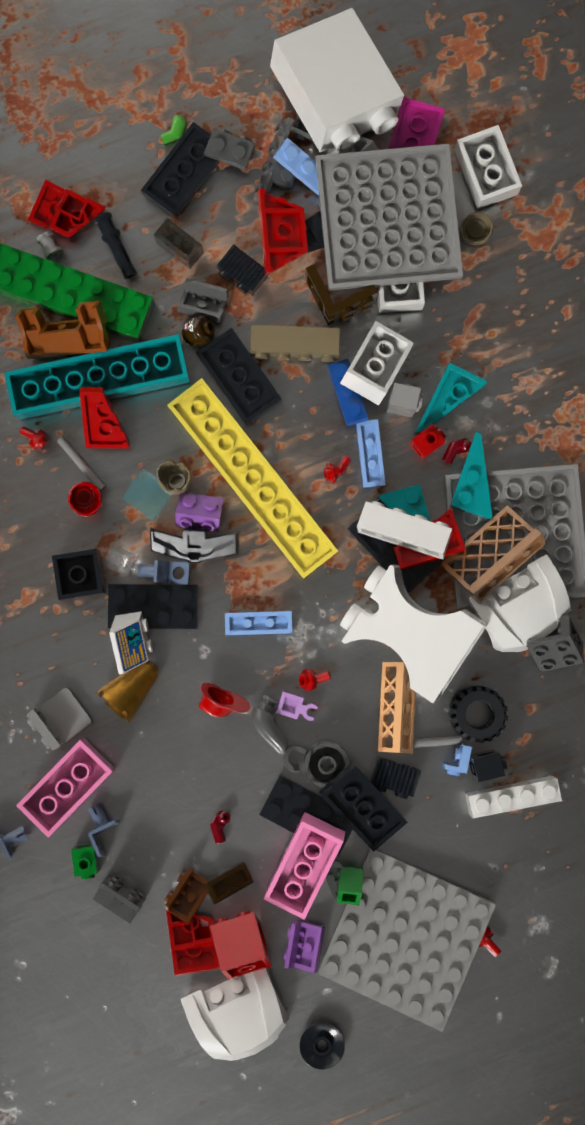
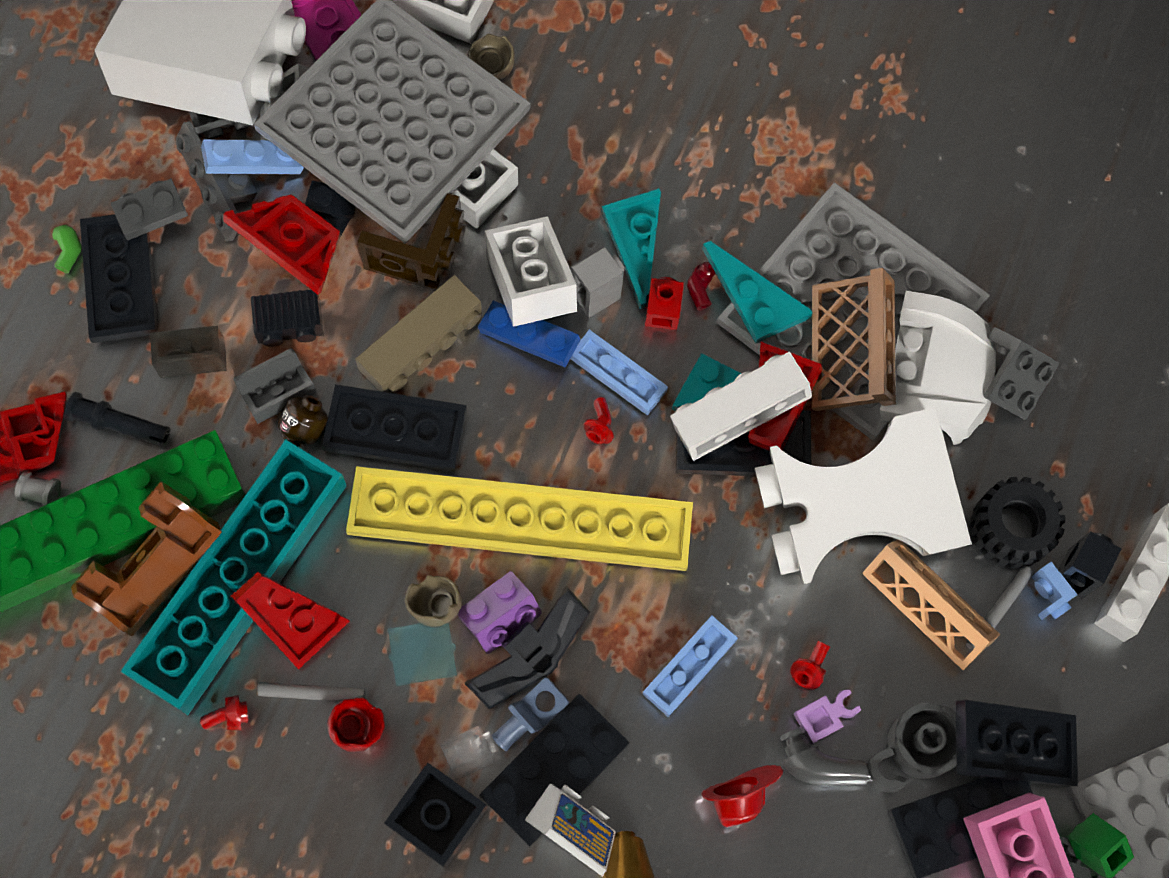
camera: 50 degrees left, 15 degrees down
black brick [370,756,421,799] -> none

